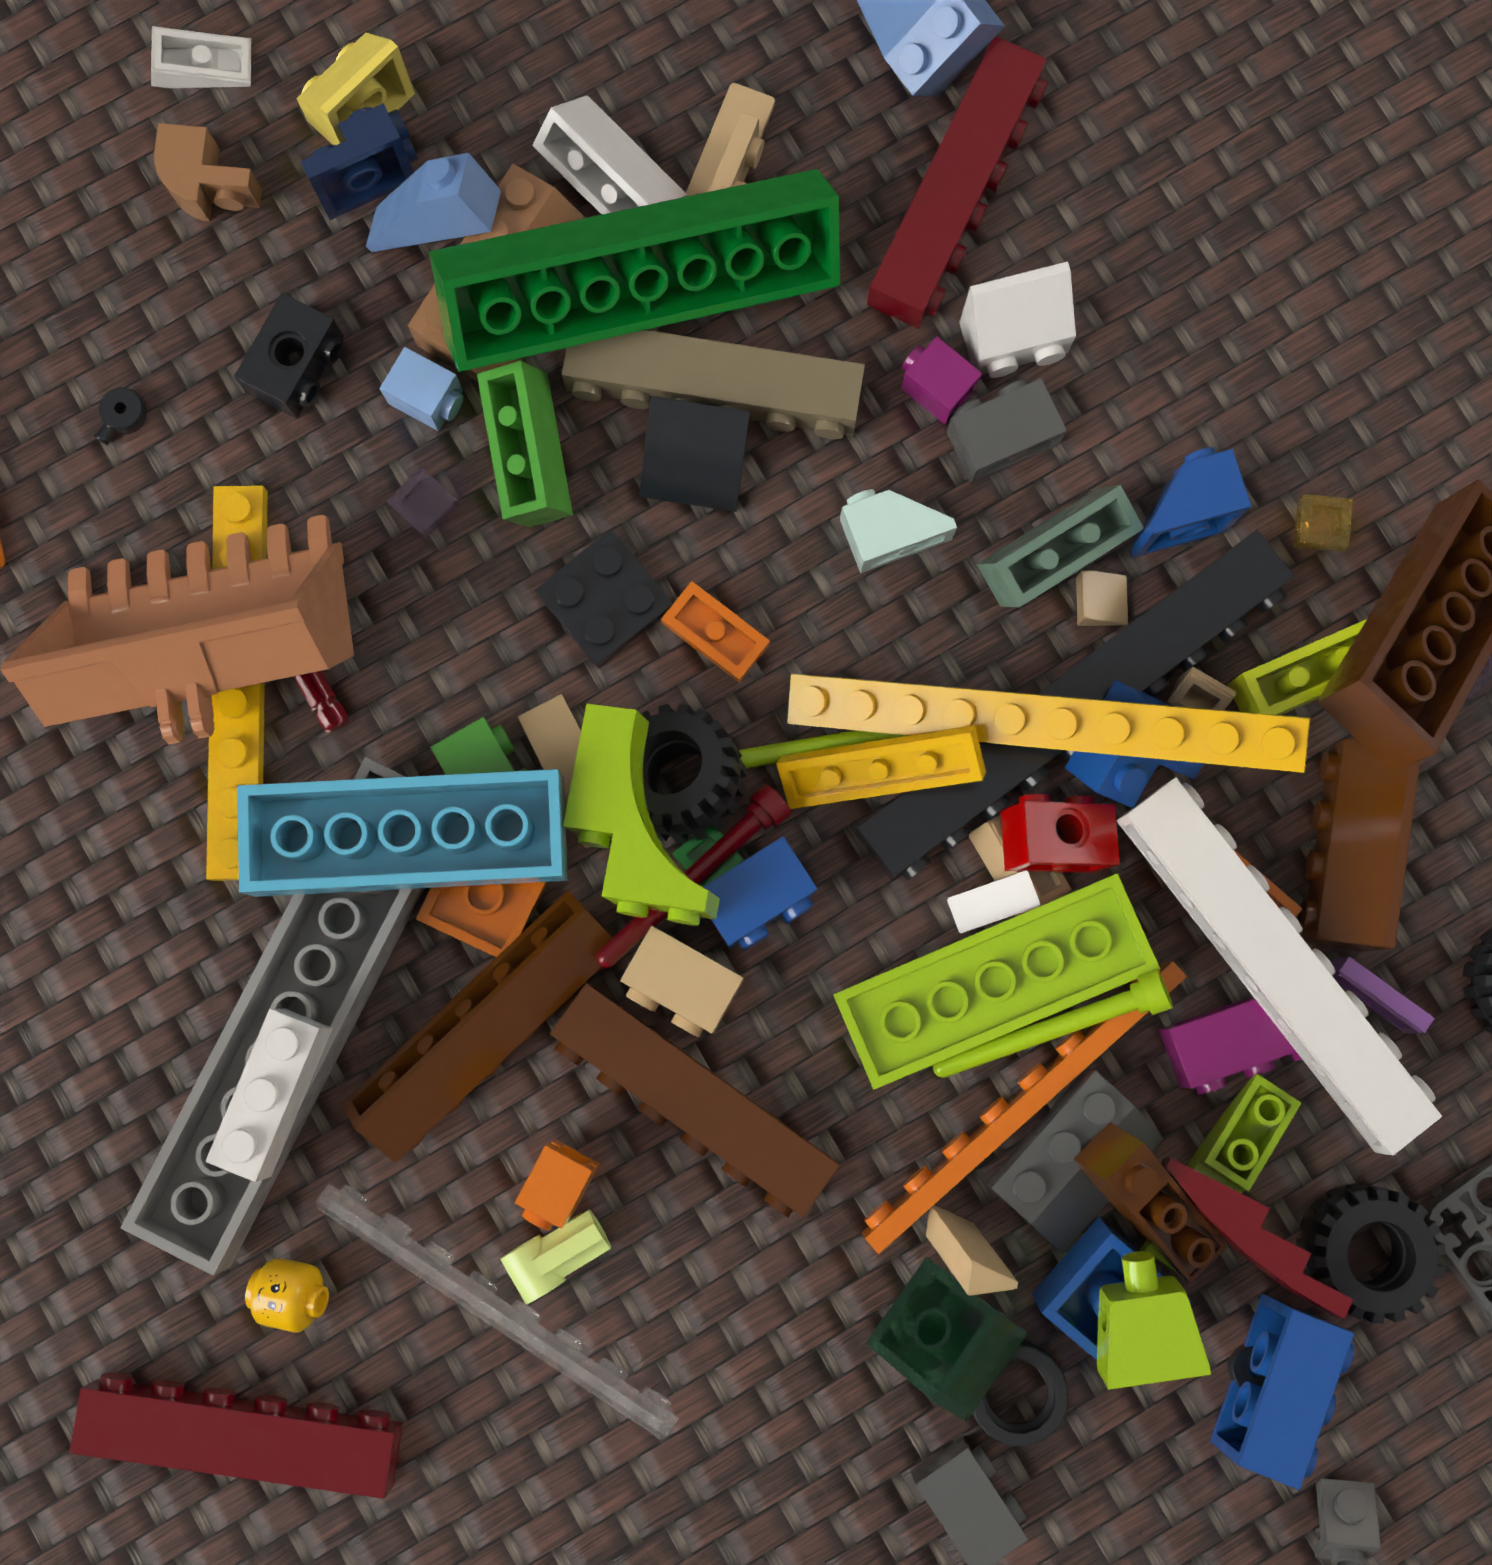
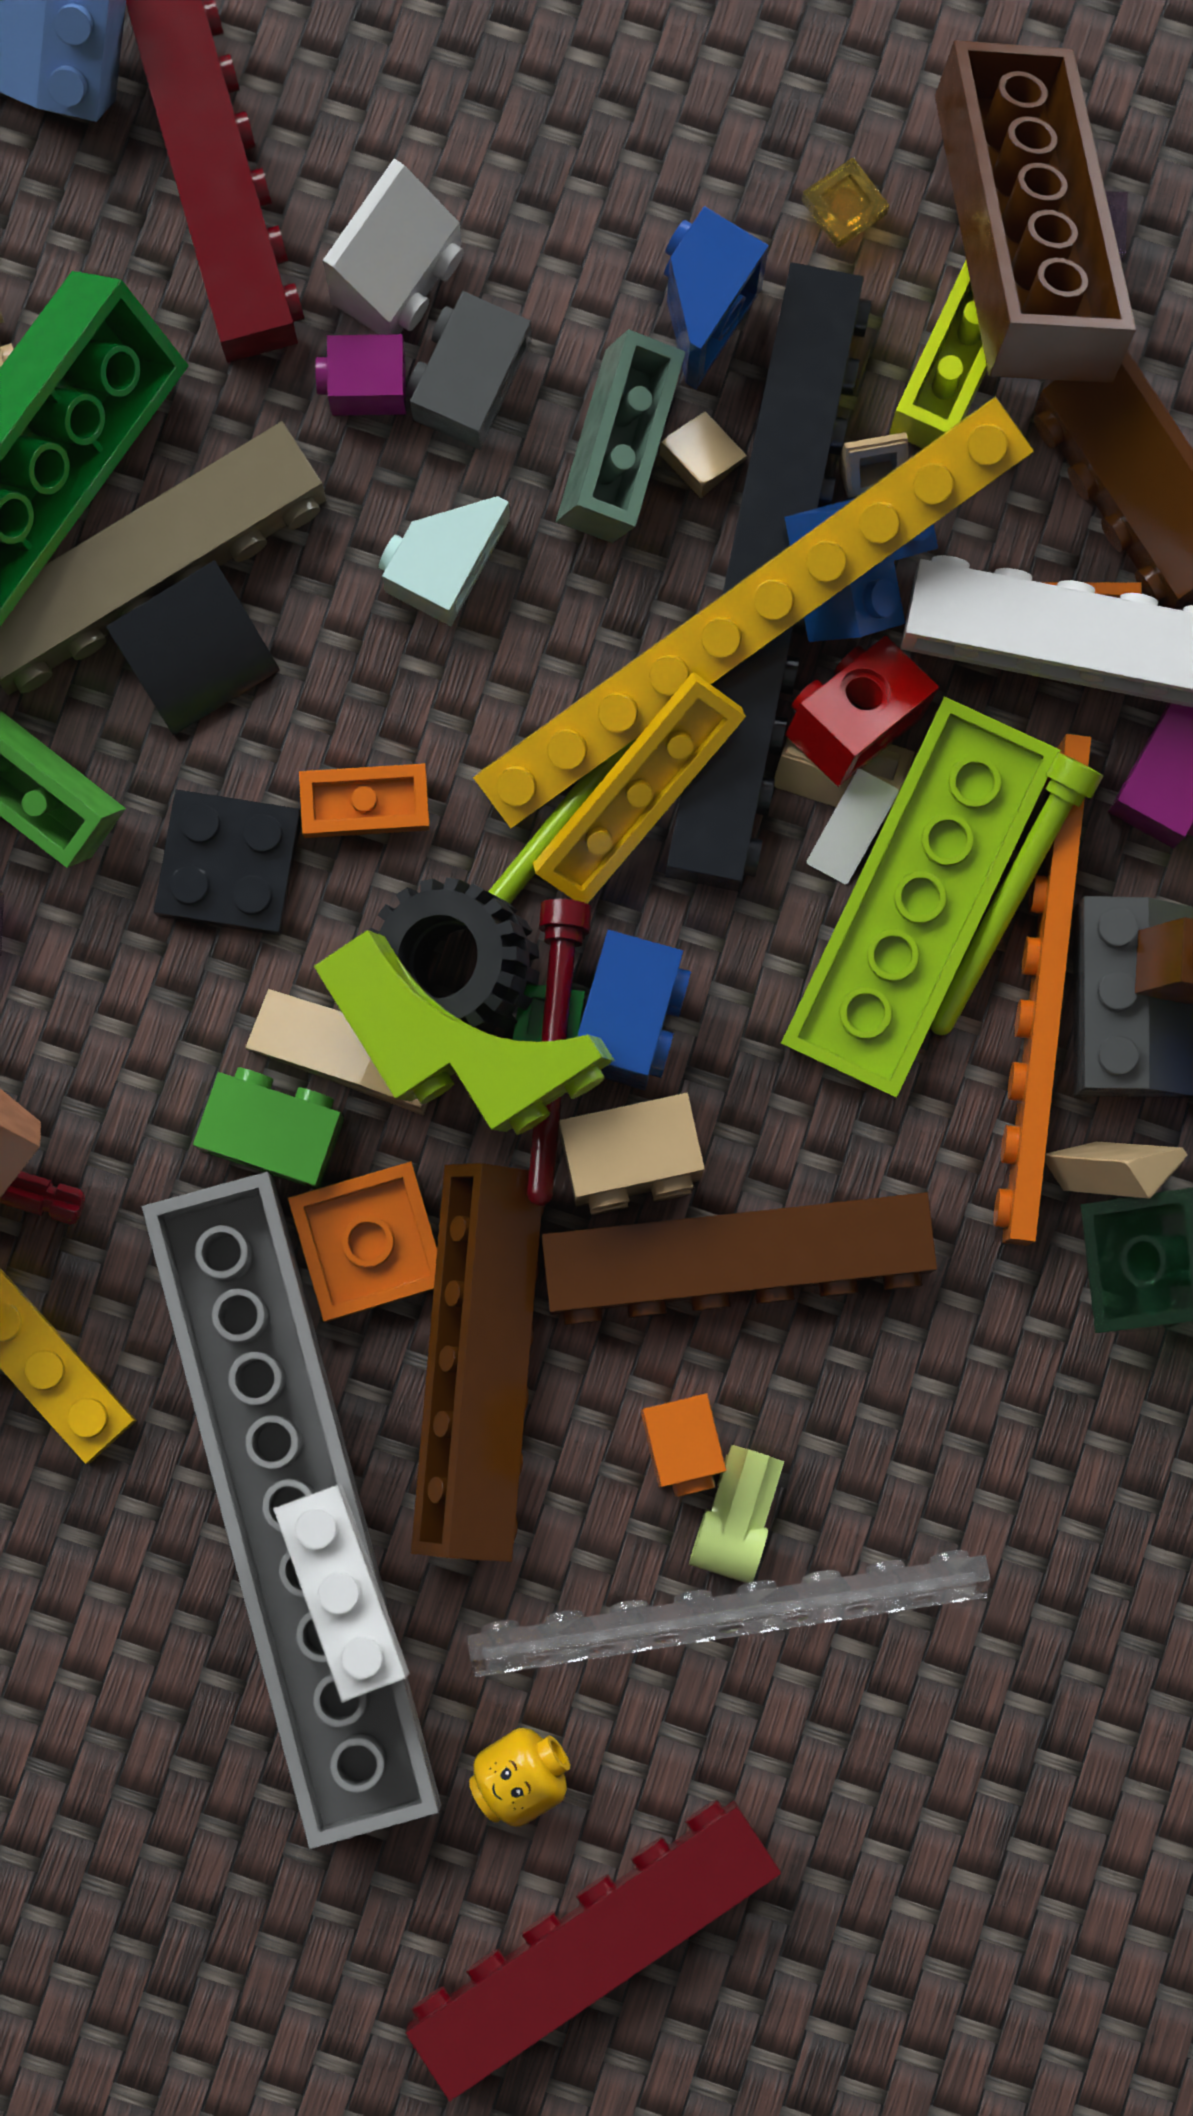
camera: 45 degrees left, 0 degrees up
medium azure brick [237,769,568,897] -> none

